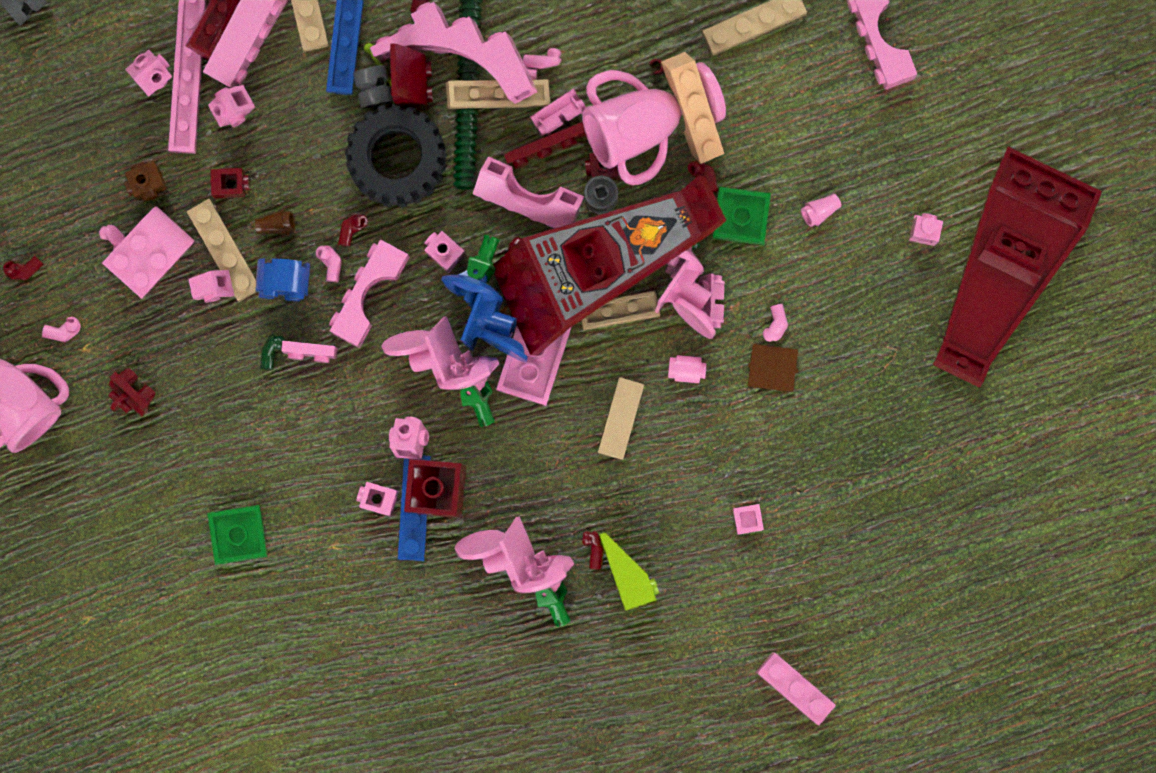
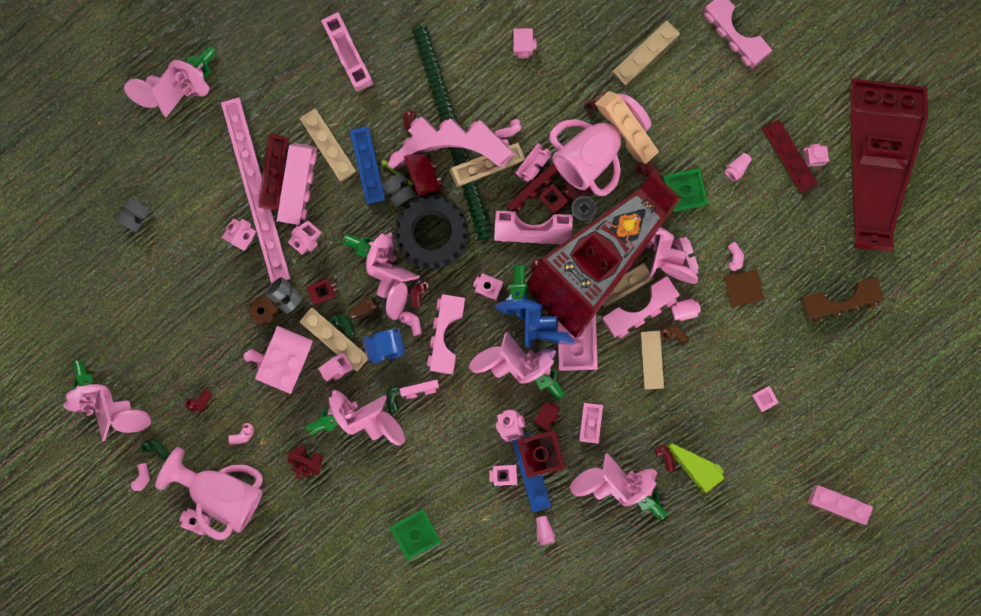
camera: 15 degrees left, 0 degrees up
none -> dark grey wheel [266,277,302,313]
none -> bright pink piece [306,390,405,446]
none -> dark green arm [330,314,355,337]
none -> bright pink piece [342,232,420,320]
none -> dark red brick [533,401,561,432]
none -> bright pink cone [536,516,556,546]
none -> dark red brick [539,184,570,214]
none -> bright pink plate [579,403,603,444]
none -> bright pink arch [602,276,680,339]
none -> reddish brown arm [660,326,689,345]
none -> dark red plate [762,119,818,194]
none -> reddish brown arch [800,277,883,323]

